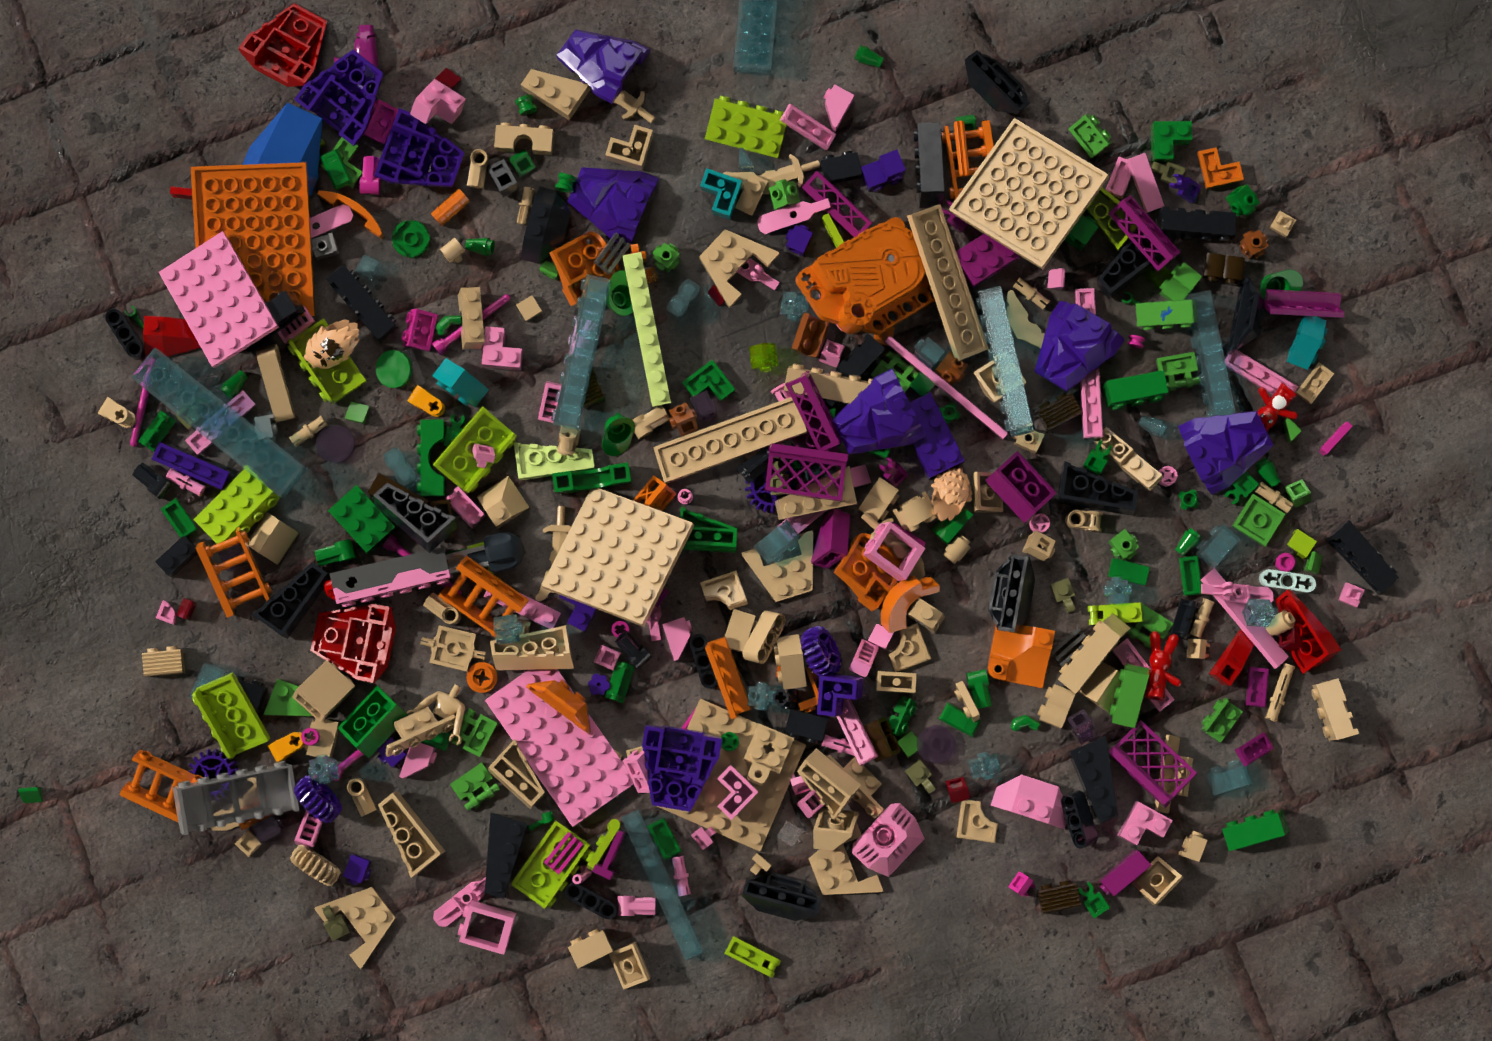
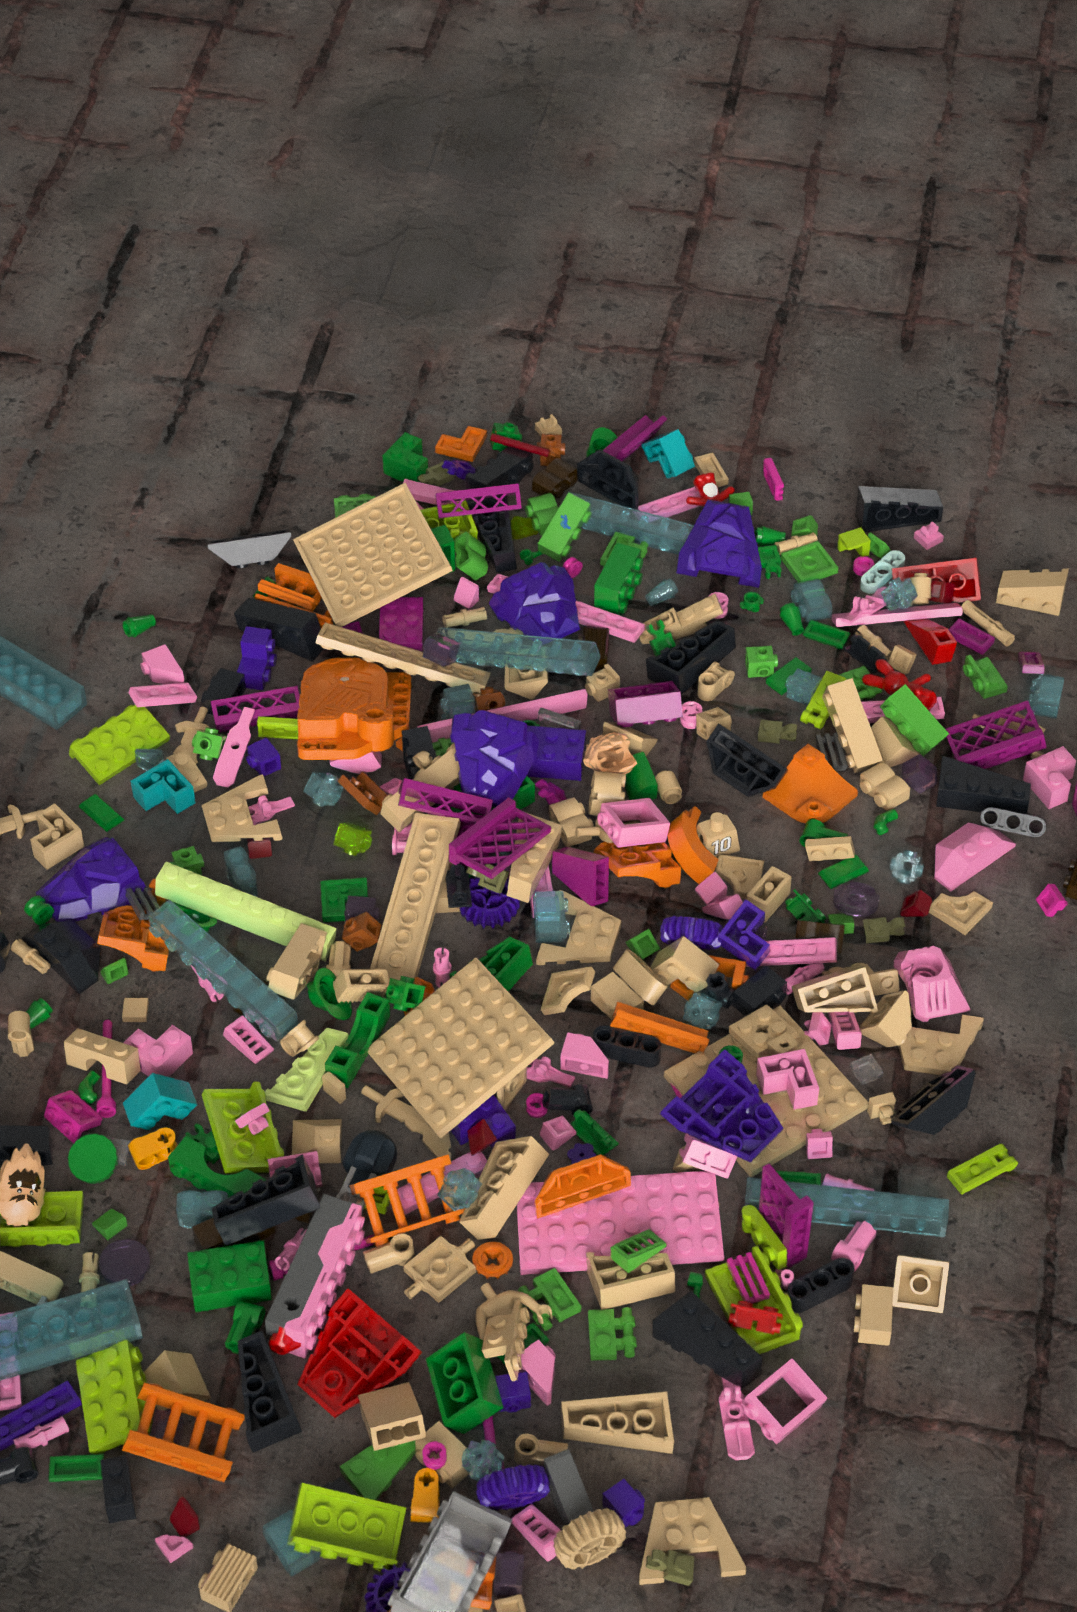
camera: 55 degrees left, 35 degrees down
none -> green tile [79,794,124,832]
none -> tan wedge [267,923,327,1000]
none -> bright pink pin [275,1228,307,1271]
none -> tan tile [322,1071,346,1104]
none -> tan brick [333,969,390,1003]
none -> green brick [386,976,426,1011]
none -> tan hinge [413,751,433,769]
none -> clear purple brick [422,634,460,667]
none -> bright green brick [454,532,488,581]
none -> dark red slope [467,1119,497,1156]
none -> dark red bar [490,433,550,457]
none -> clear tile [538,708,581,730]
none -> dark grey slope [544,1449,594,1525]
none -> bright green slope [611,1229,666,1273]
none -> bright green slope [625,929,660,959]
none -> red hinge [728,1301,783,1335]

